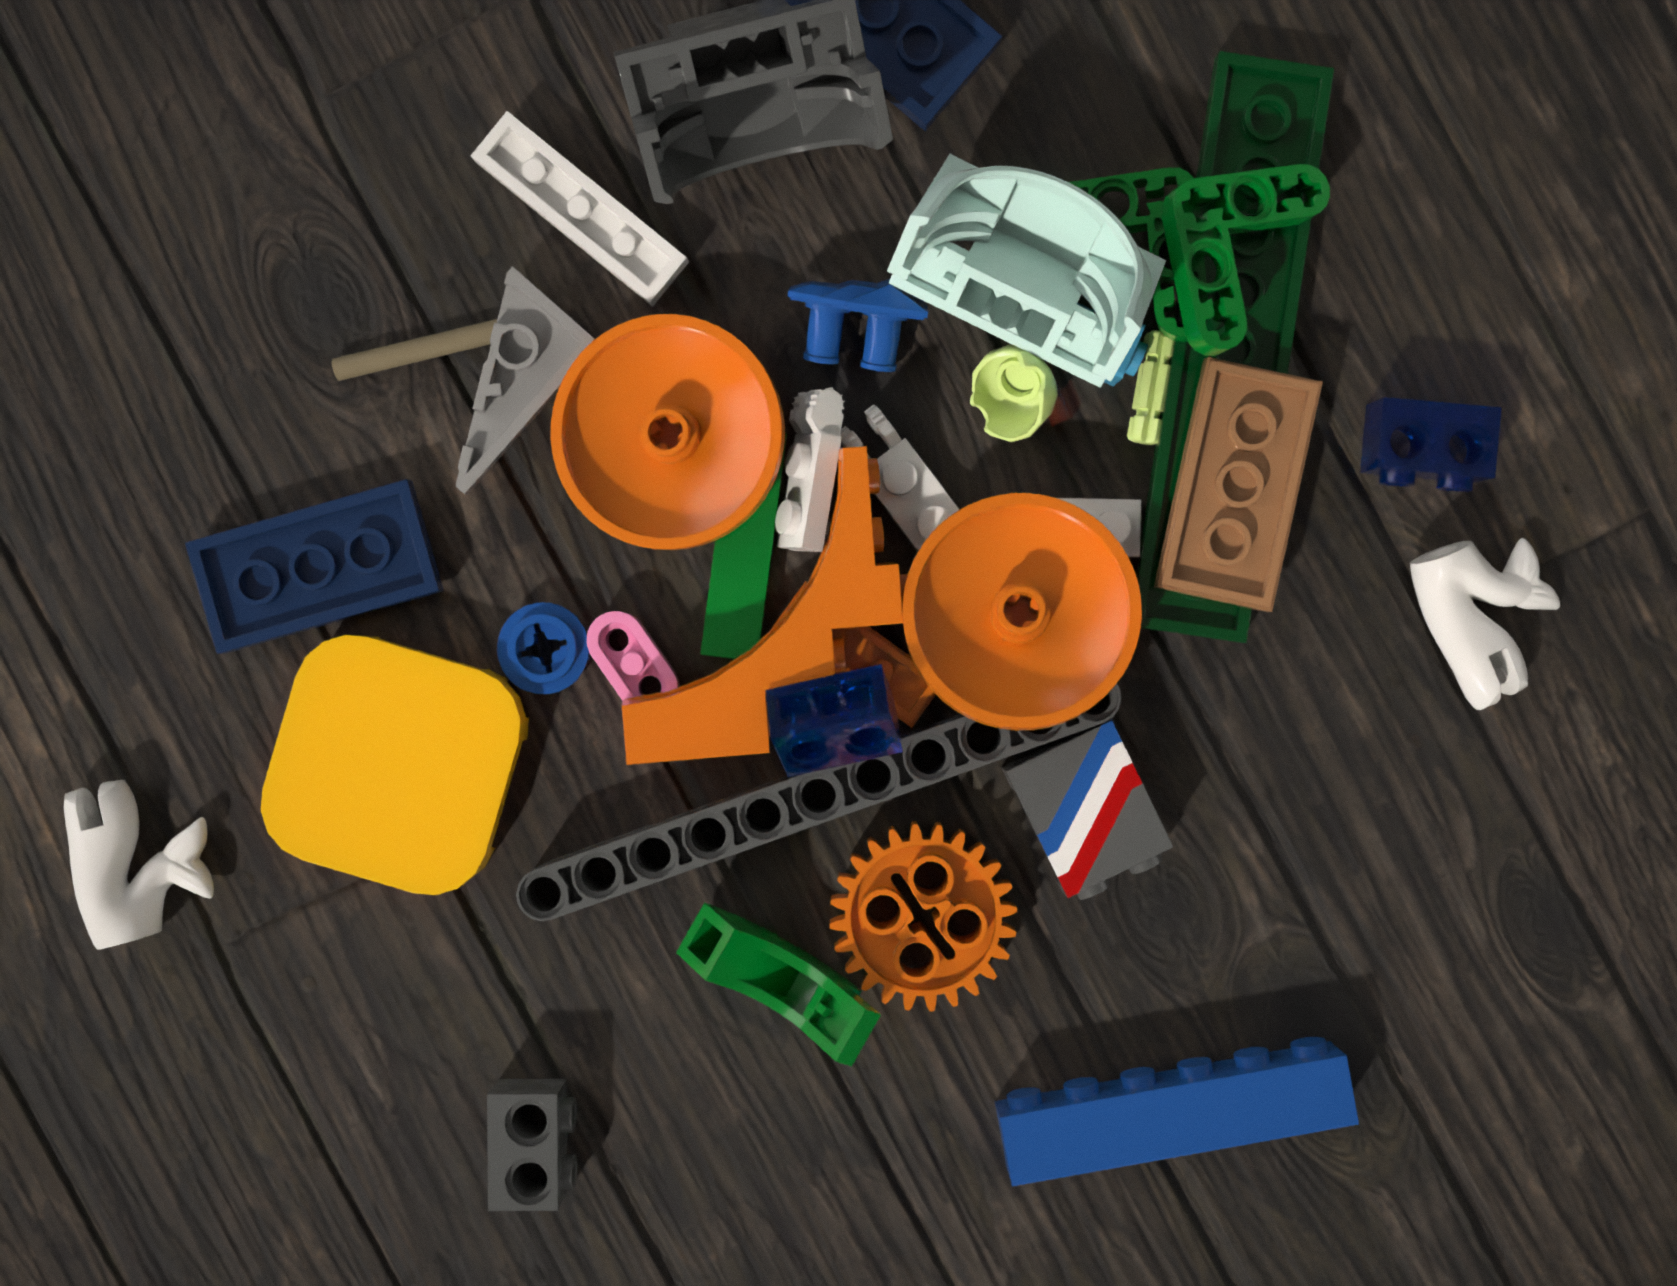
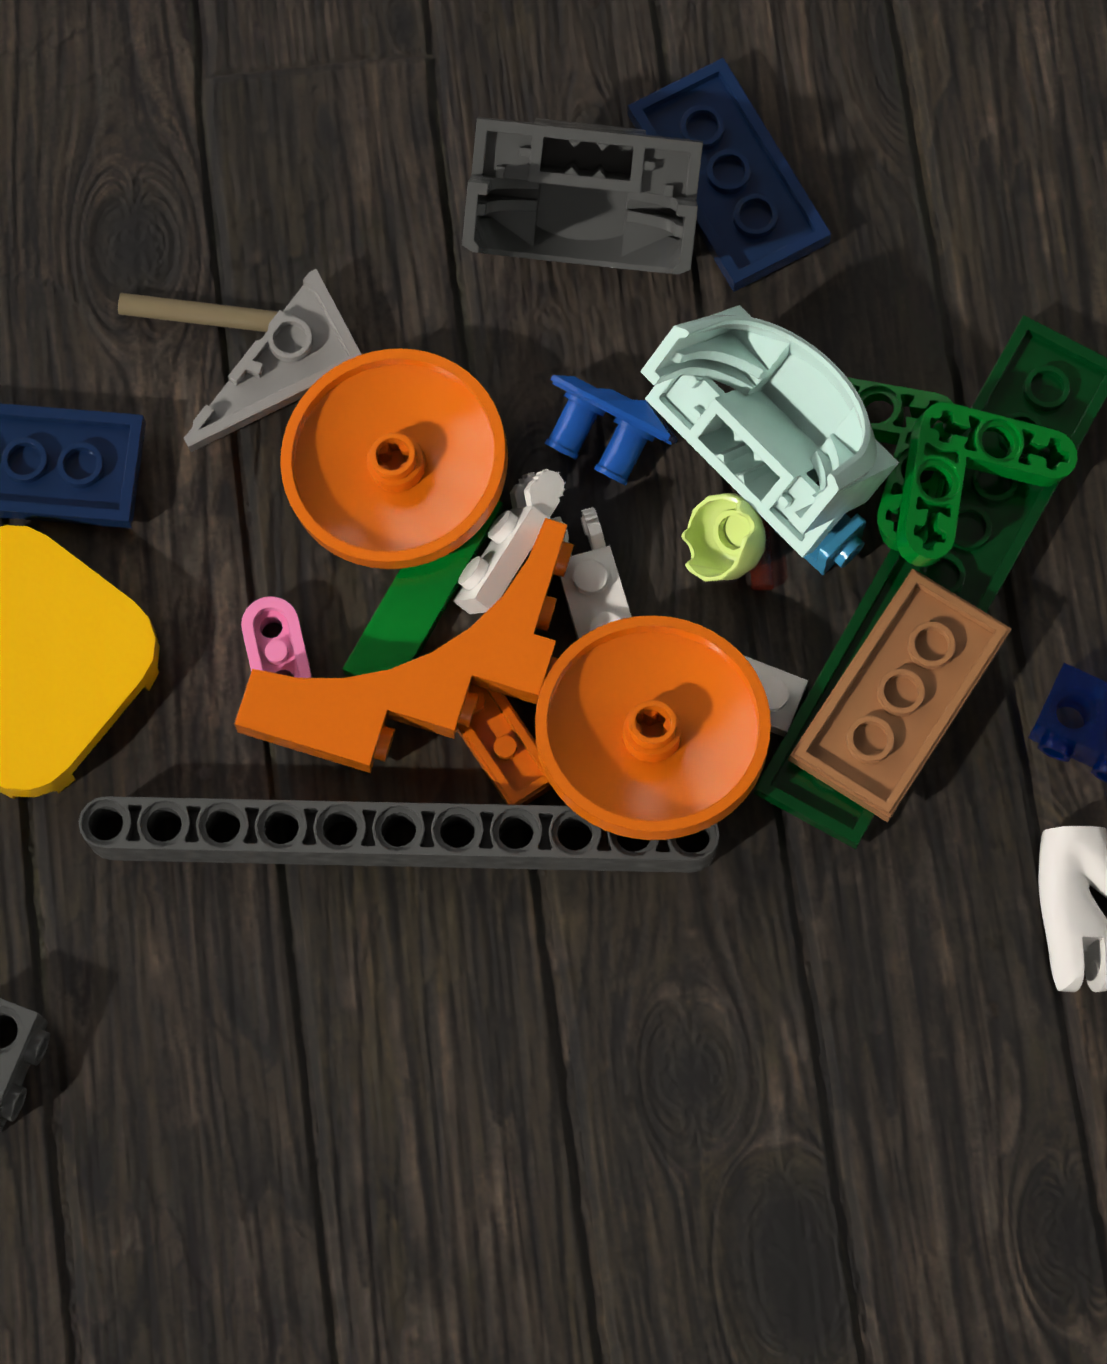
camera: 25 degrees right, 15 degrees down
white plate [471,111,689,307] -> none
blue gear [497,602,590,694] -> none
green arch [676,902,881,1067] -> none
clear blue brick [765,664,903,777] -> none
orange gear [830,821,1017,1012] -> none
blue brick [995,1037,1359,1187] -> none
panel [1001,719,1173,900] -> none
yellowish green axle [1127,330,1174,445] -> none

